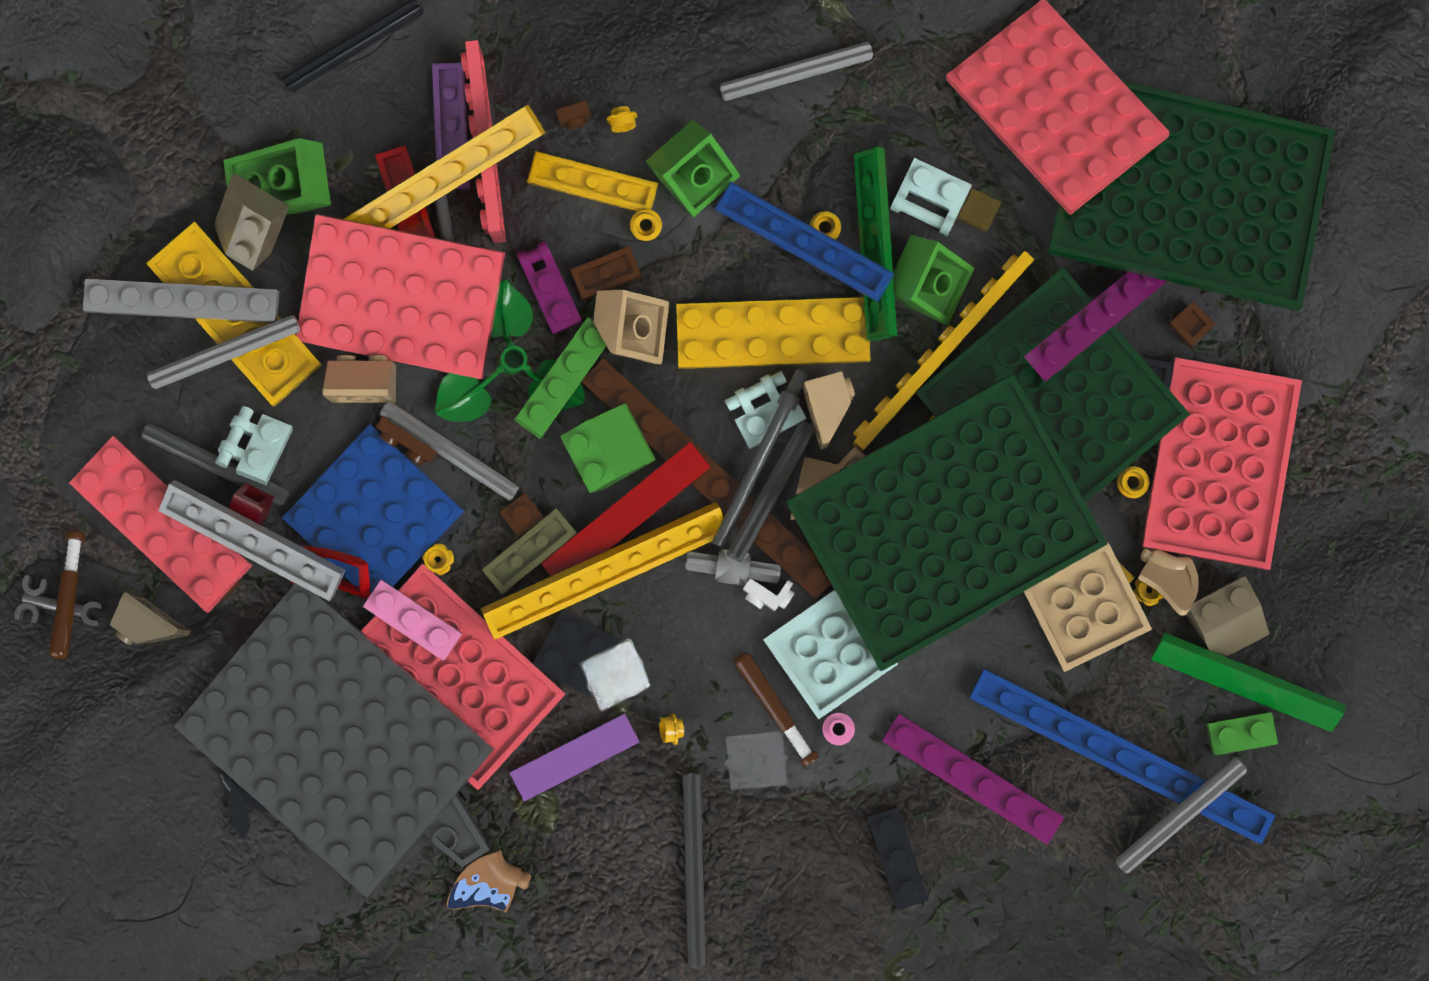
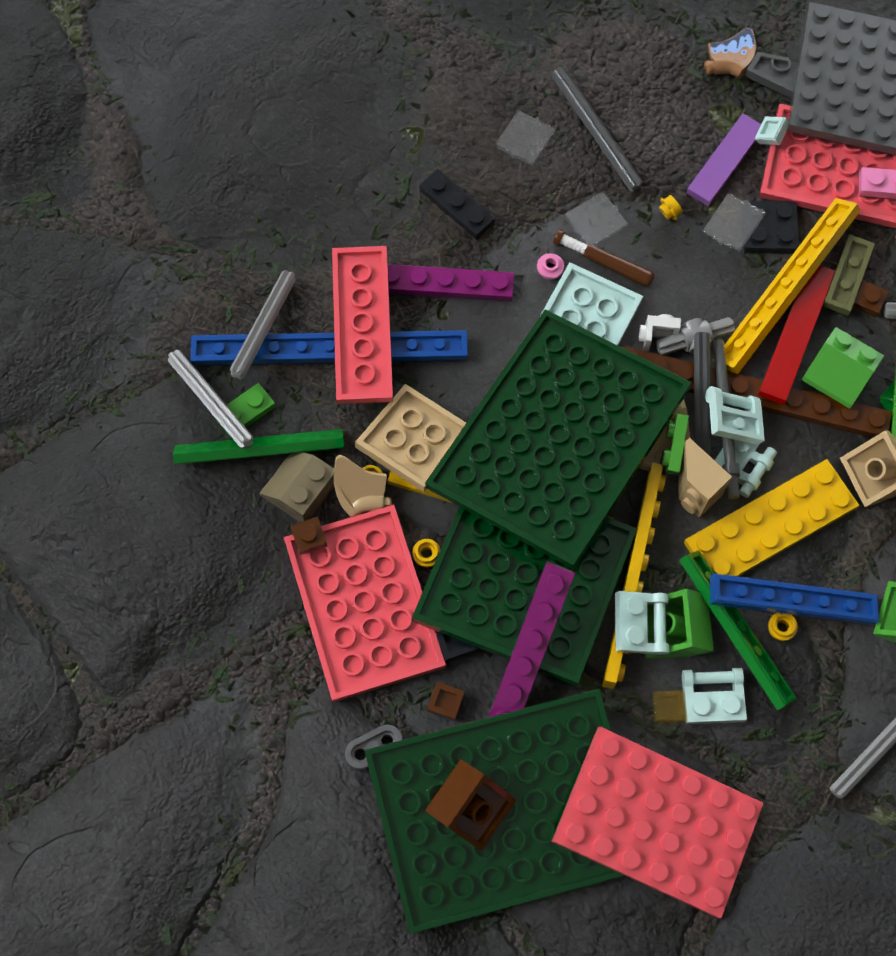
camera: 150 degrees right, 15 degrees down
none -> light grey axle [168,350,254,449]
none -> reddish brown plate [290,517,328,555]
none -> coral plate [332,246,393,404]
none -> flat silver plate [345,725,402,770]
none -> reddish brown slope [425,759,516,852]
none -> clear piece [495,110,556,166]
none -> light aqua plate [615,591,669,655]
none -> bright green plate [662,414,689,475]
none -> light aqua plate [705,386,765,445]
none -> light aqua tile [755,116,789,145]

